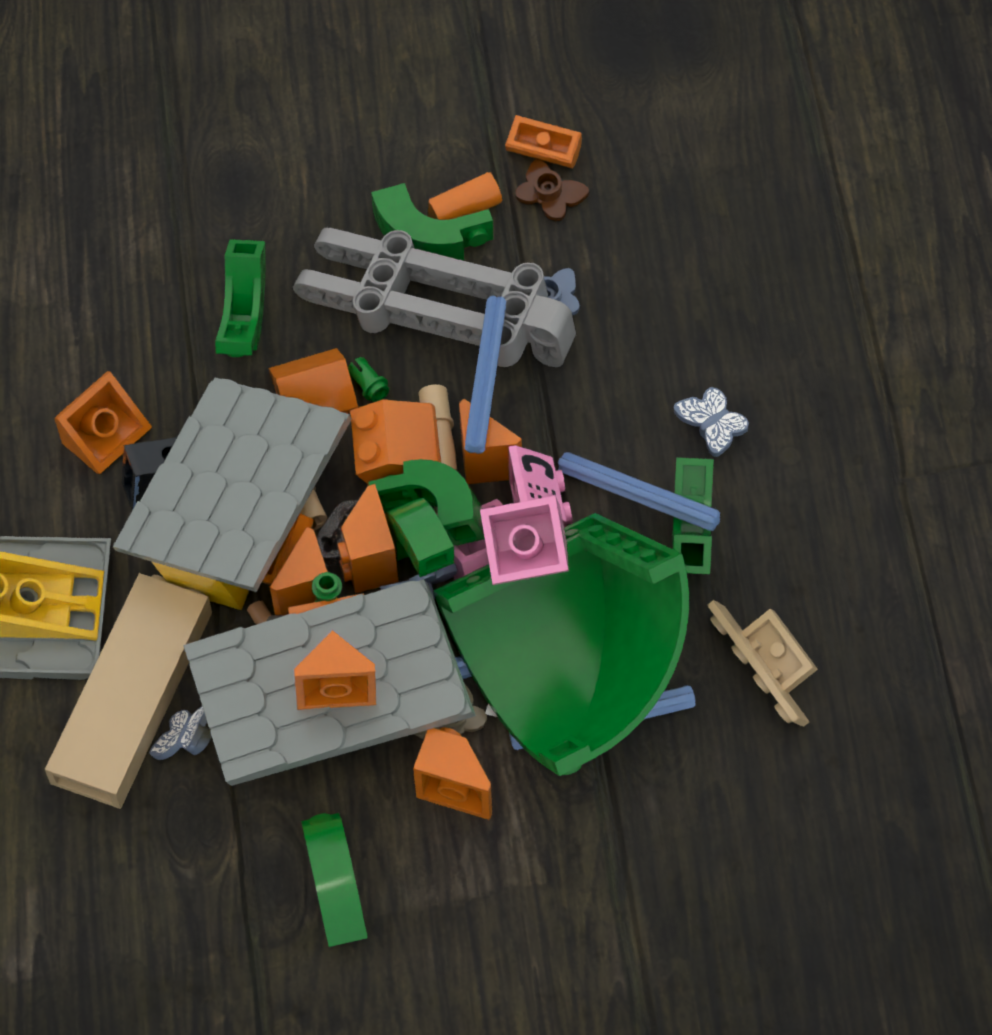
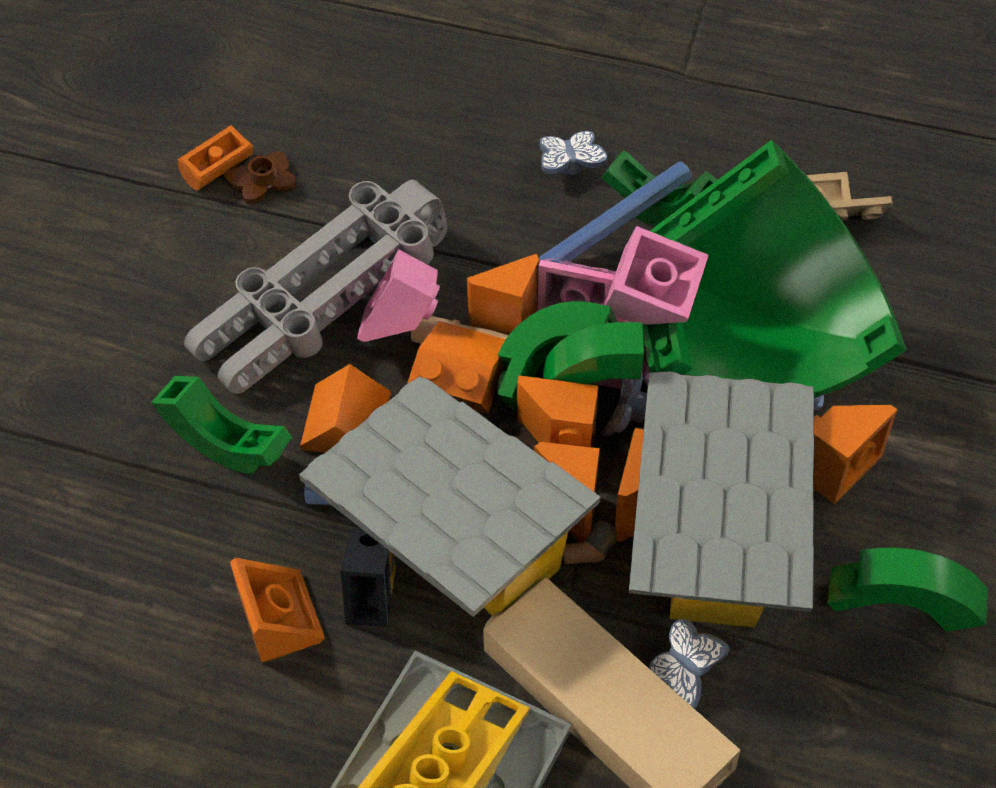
camera: 65 degrees left, 10 degrees down
orange slope [294,630,376,710] -> none
green pin [312,572,342,602] -> none
green pin [348,357,389,402] -> none
green arch [371,183,494,261] -> none
orange brick [428,172,502,220] -> none
medium blue axle [465,296,506,454] -> none
none -> bright pink slope [357,250,440,342]

